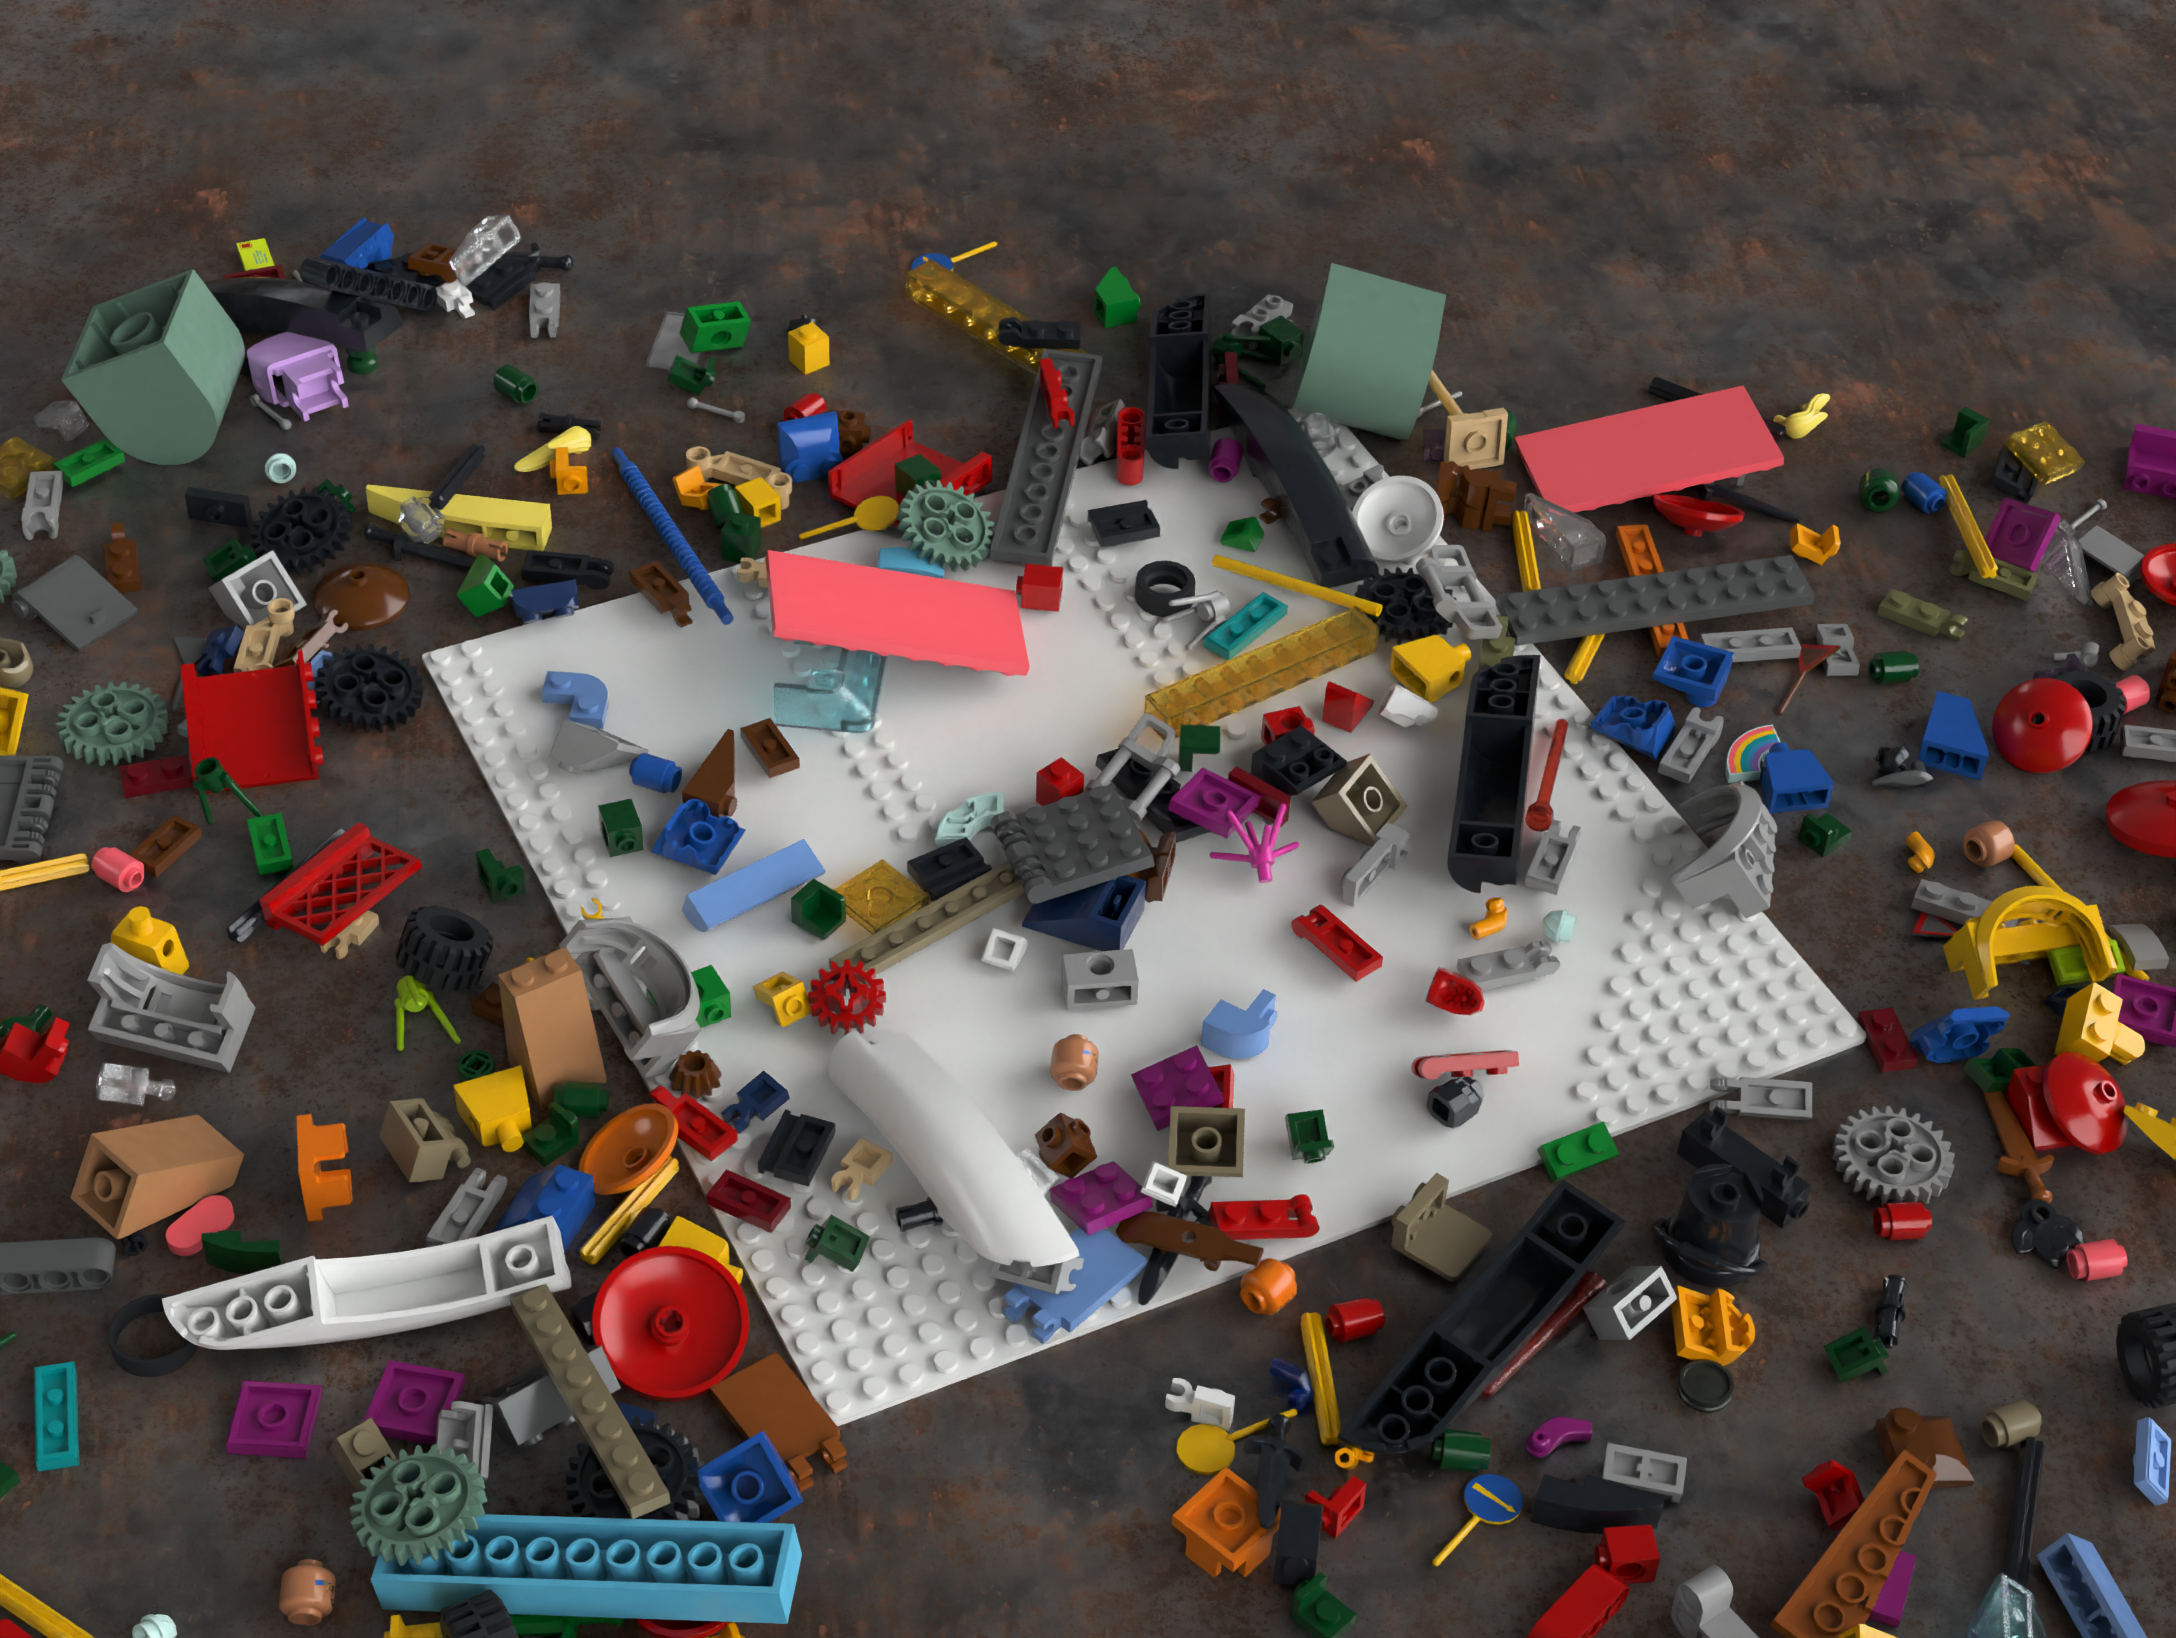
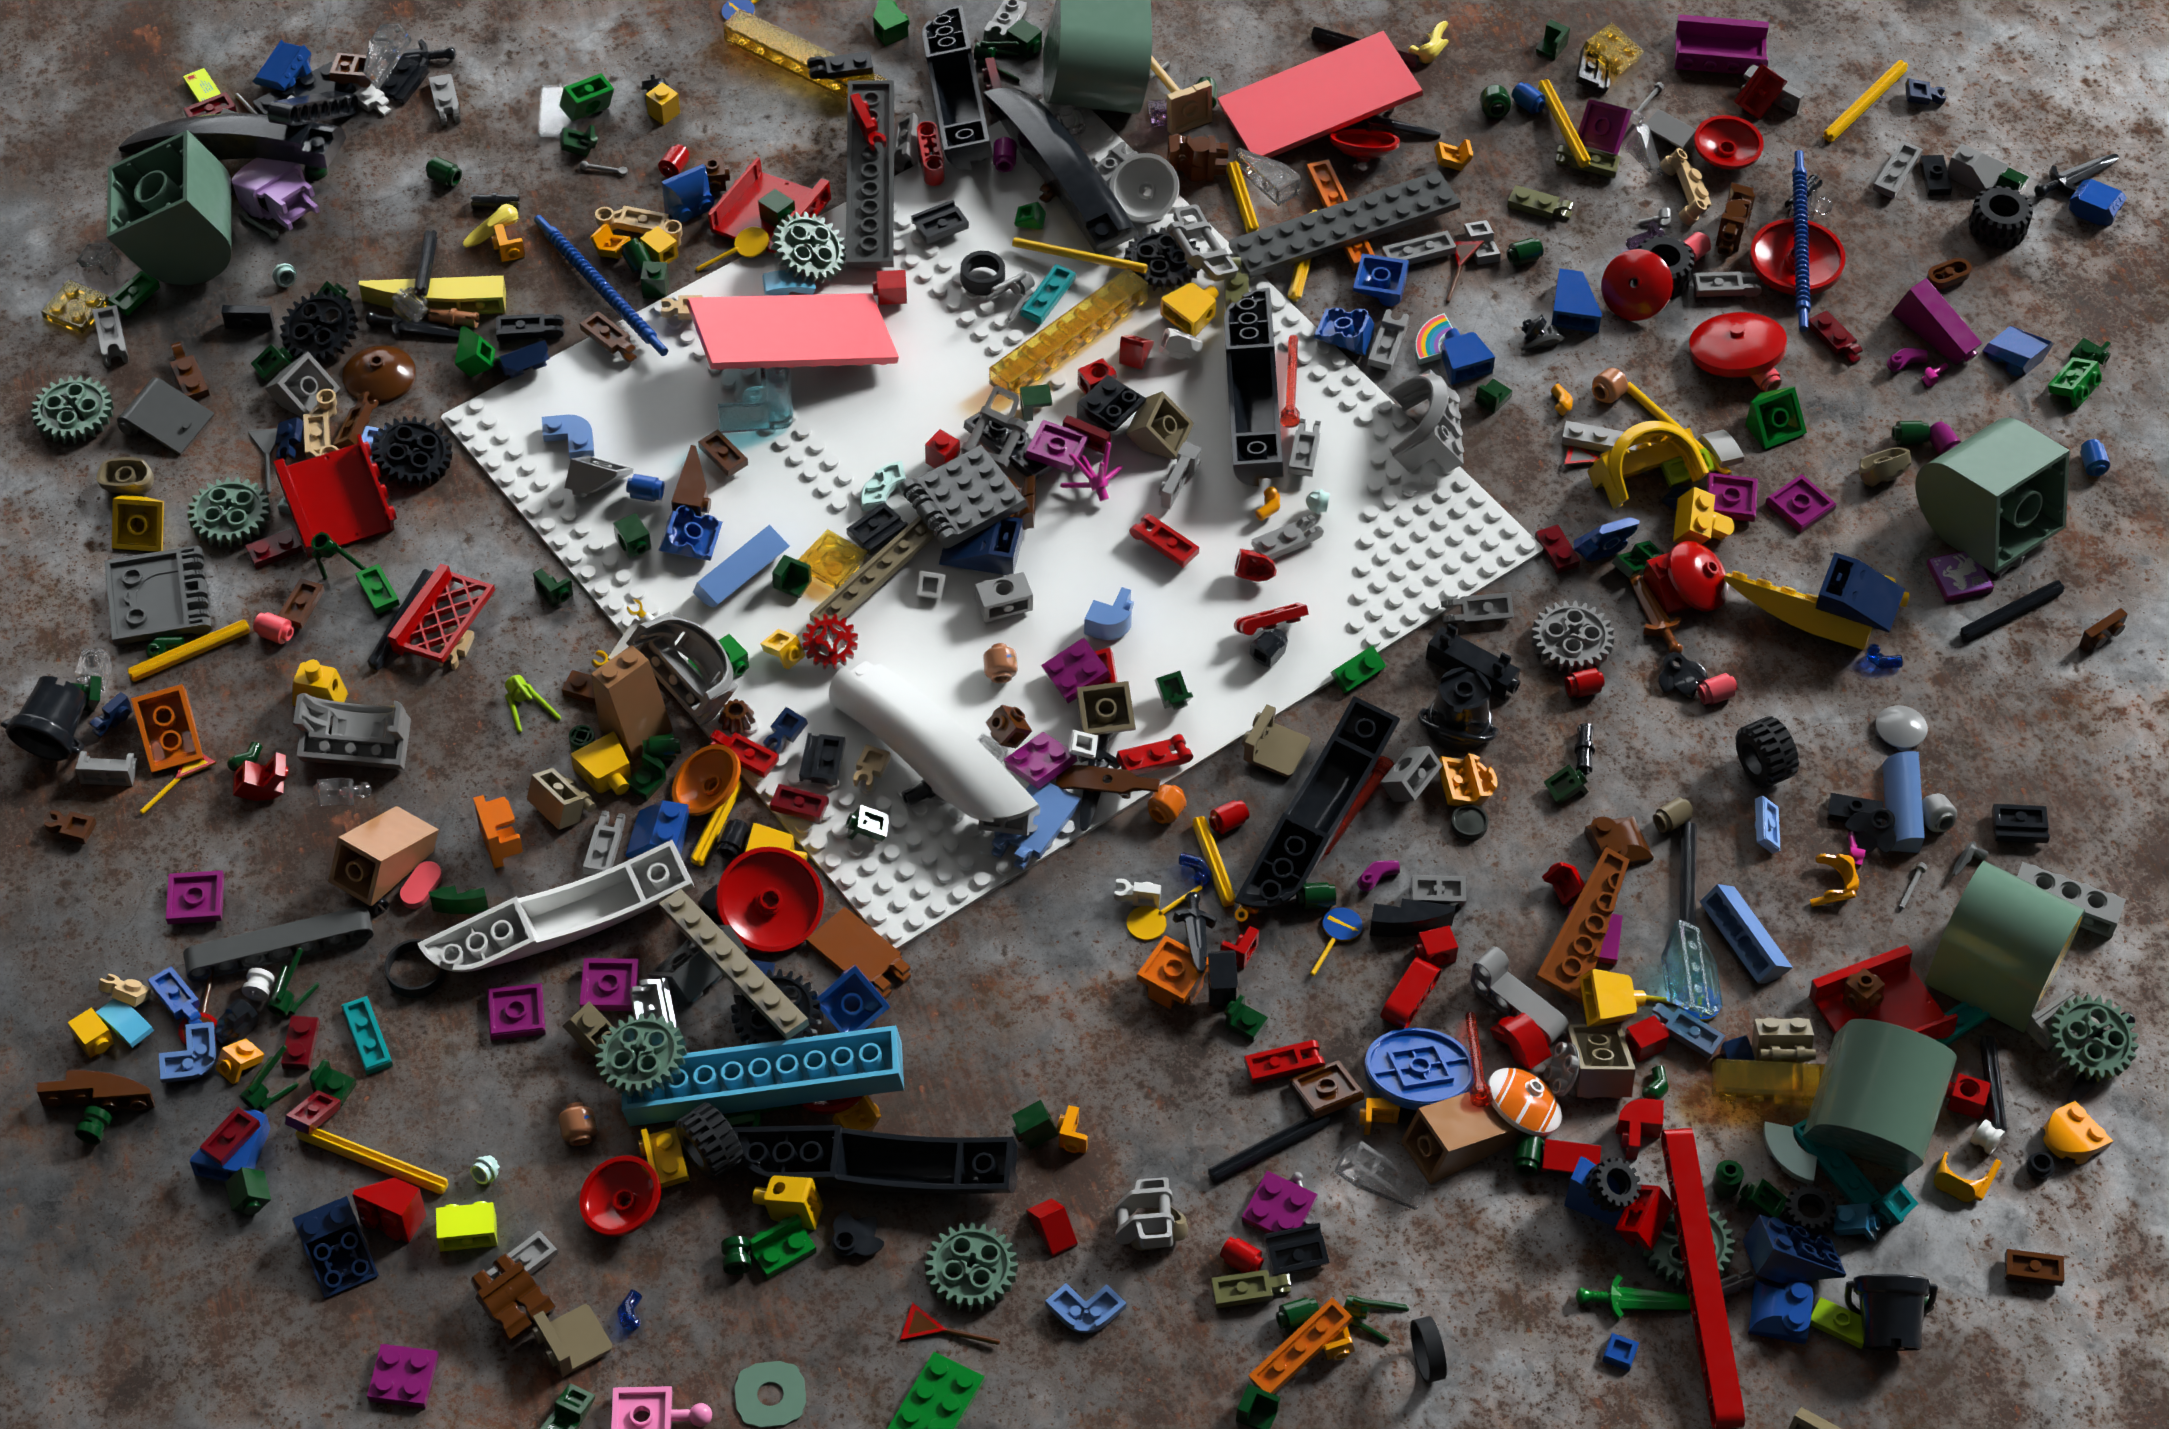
camera: 10 degrees left, 10 degrees up
black tyre [395,906,494,992] -> none

